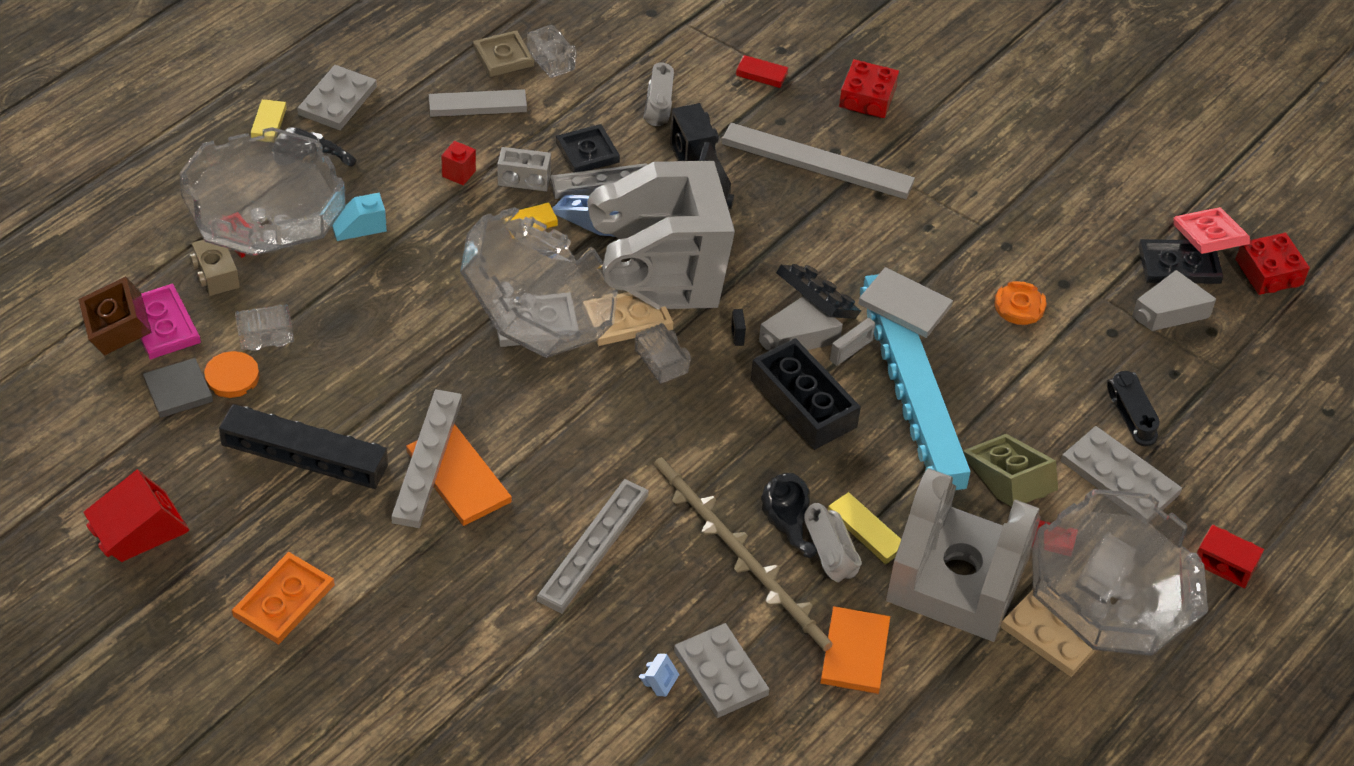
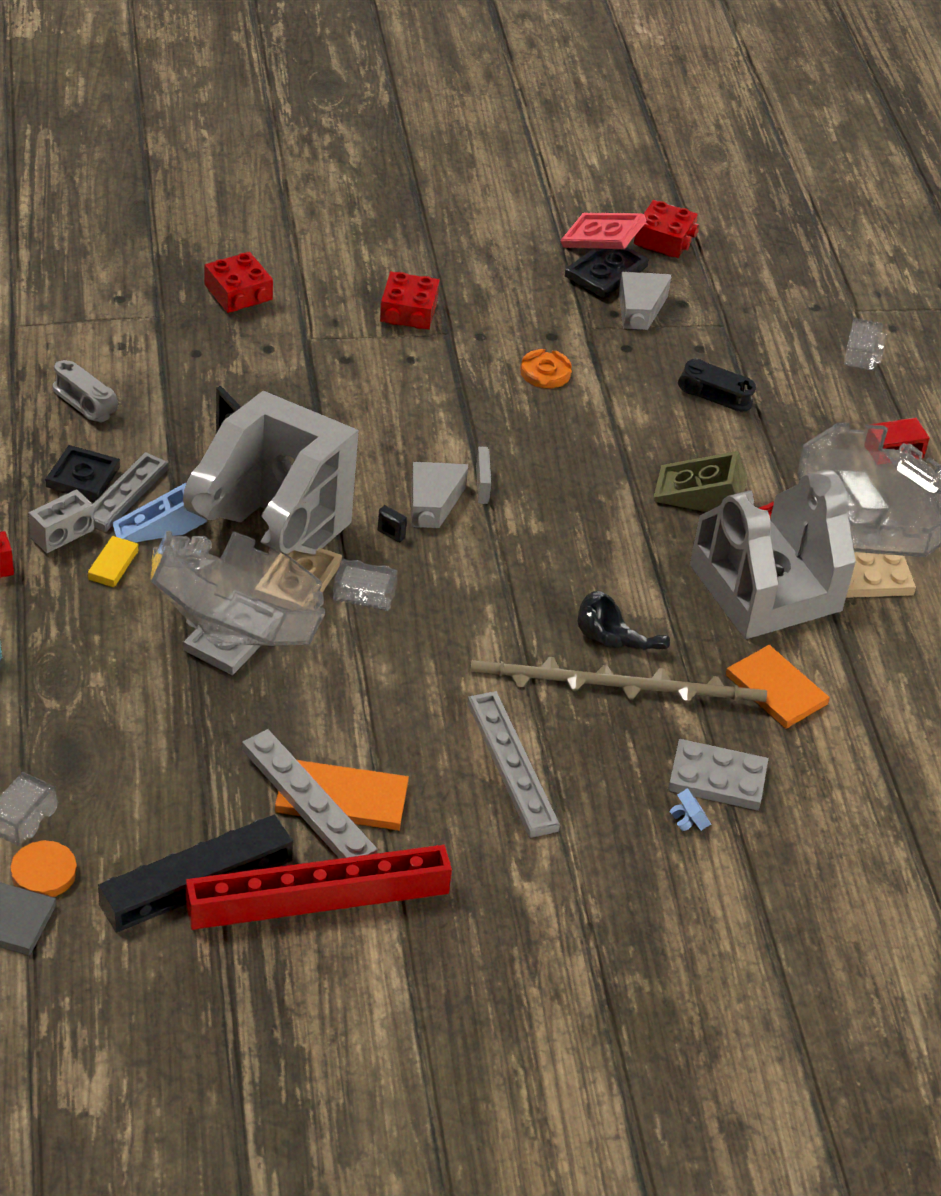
camera: 50 degrees left, 5 degrees down
red slope [83,469,190,562] -> none
orange plate [232,552,335,645] -> none
black brick [670,103,719,161] -> none
light grey tile [722,123,915,199] -> none
red tile [736,55,788,88] -> none
black brick [751,338,861,450] -> none
black plate [776,264,861,319] -> none
light grey piece [804,503,862,582] -> none
light yellow tile [828,492,901,564] -> none
light grey tile [858,267,953,338] -> none
medium azure brick [860,274,971,490] -> none
light grey plate [1061,426,1182,524] -> none
none -> red brick [186,844,452,930]
none -> red brick [380,271,440,330]
none -> clear brick [844,317,886,371]

